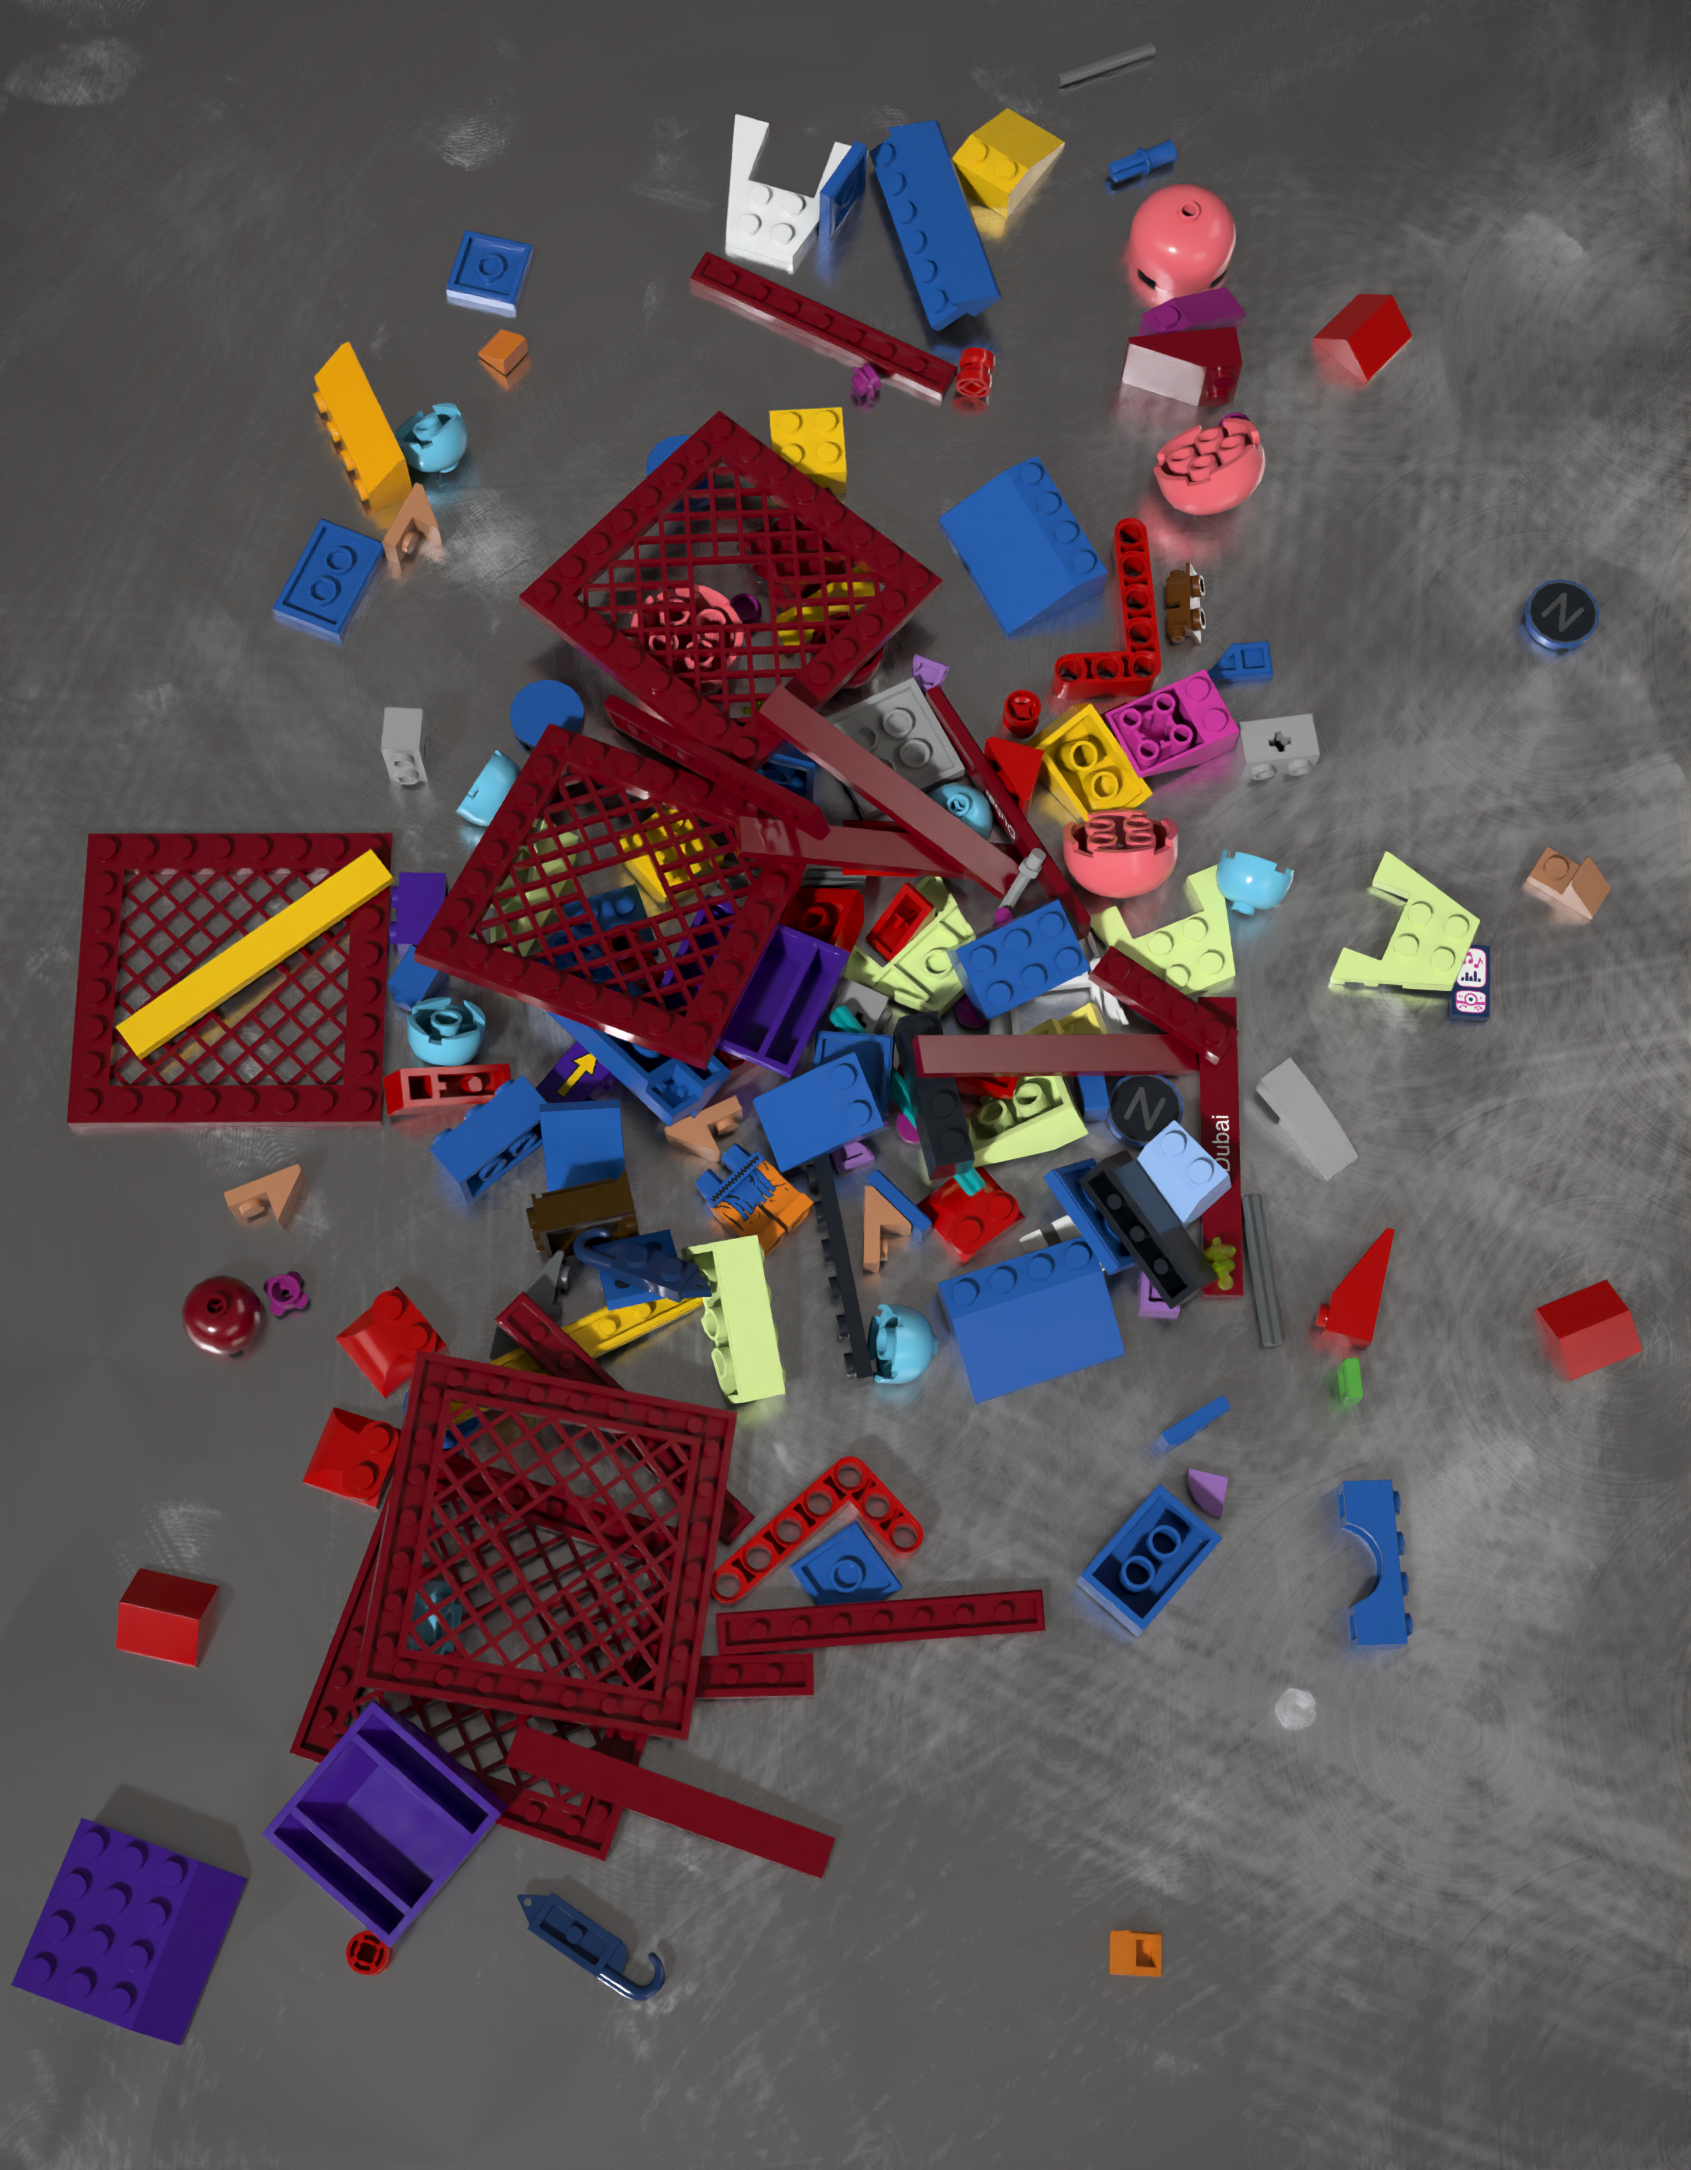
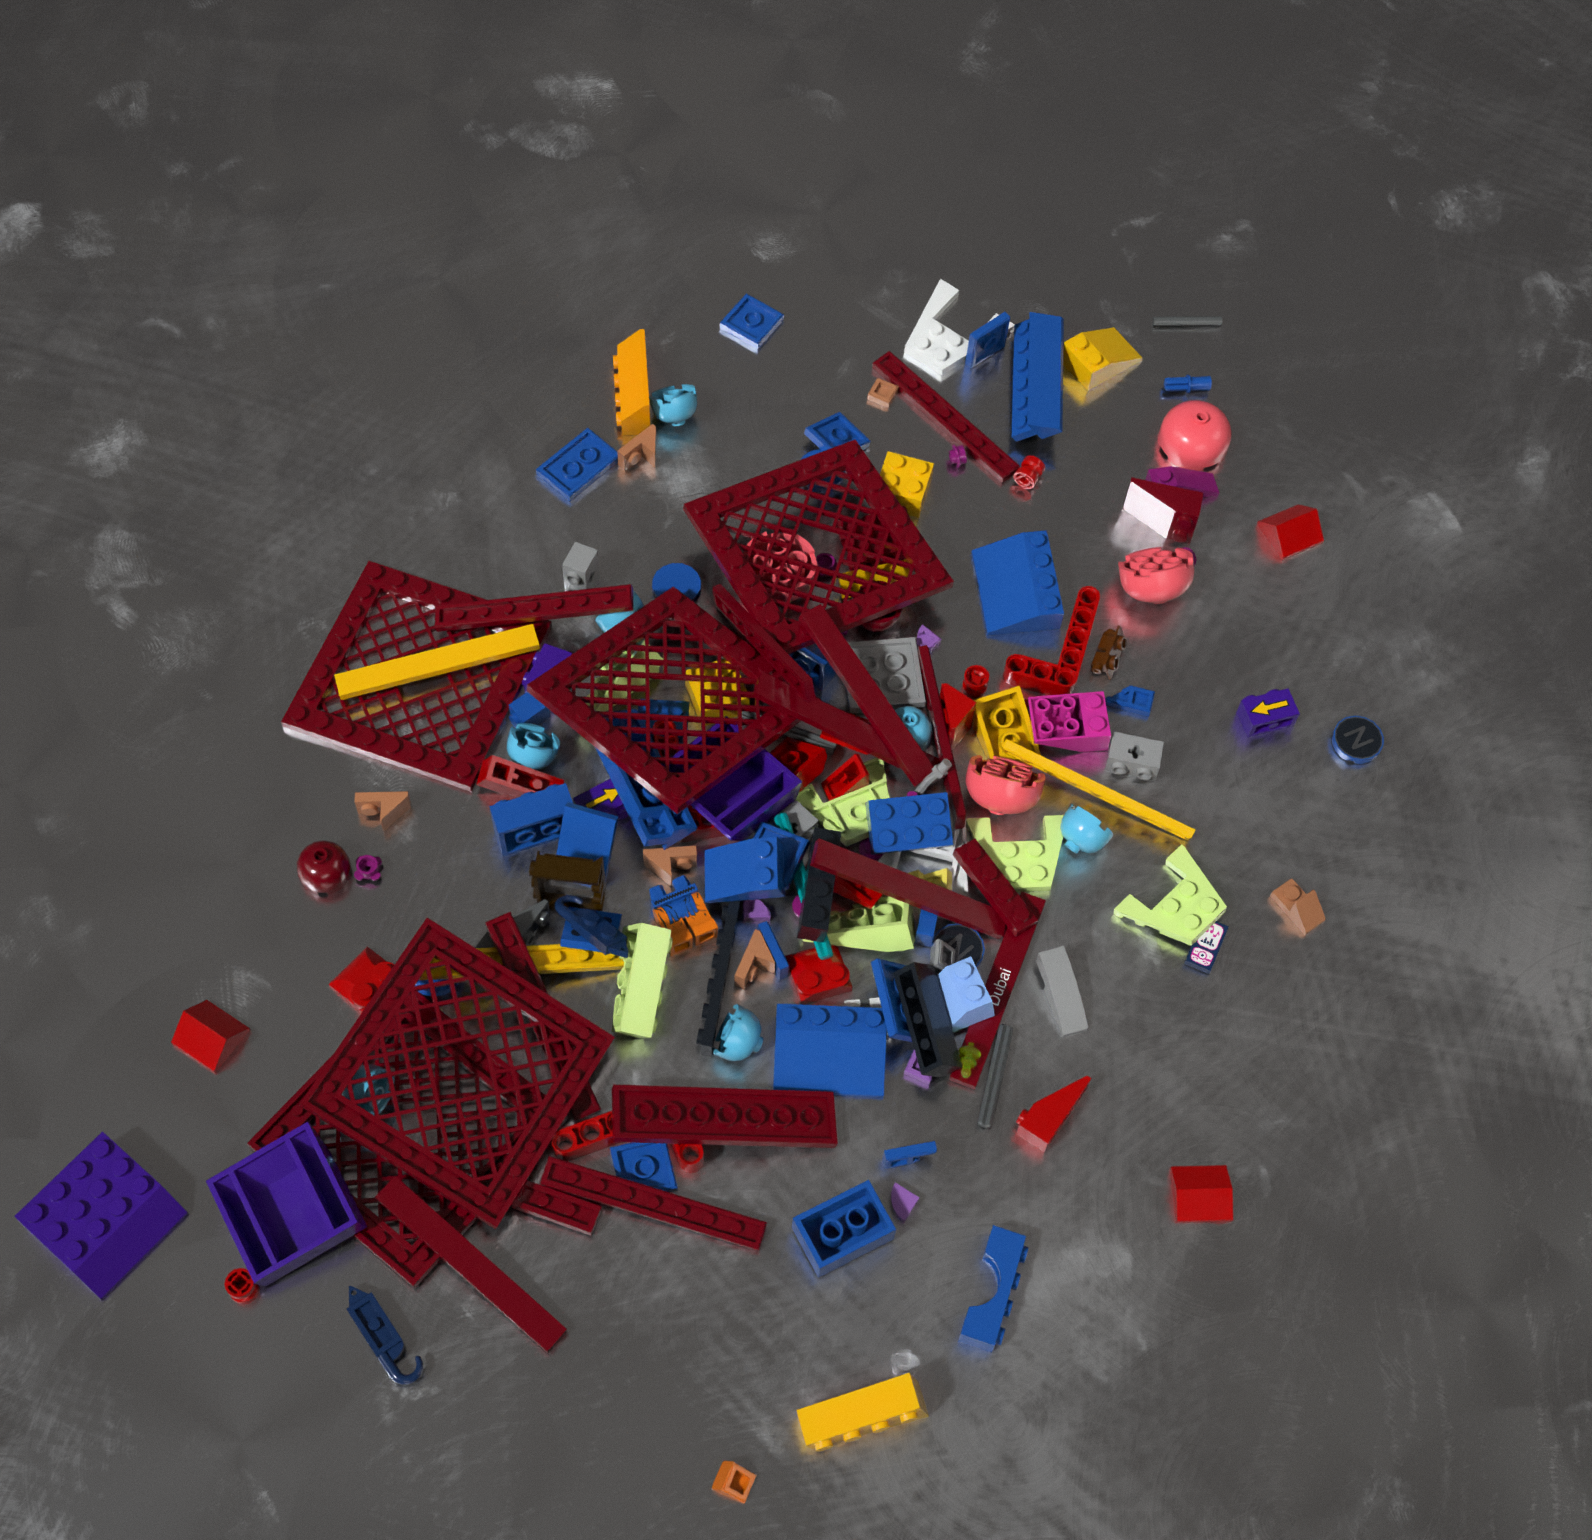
camera: 20 degrees right, 10 degrees down
red slope [335,1286,448,1399] -> none
orange slope [478,329,529,376] -> none
bright green tile [1336,1358,1364,1406] -> none
none -> dark red tile [435,584,633,632]
none -> dark red plate [612,1084,838,1148]
none -> yellow wedge [796,1373,929,1452]
none -> blue tile [804,412,871,451]
none -> nougat tile [867,378,899,408]
none -> light grey slope [929,939,955,973]
none -> yellow tile [1002,739,1195,841]
none -> dark purple brick [1236,688,1300,738]

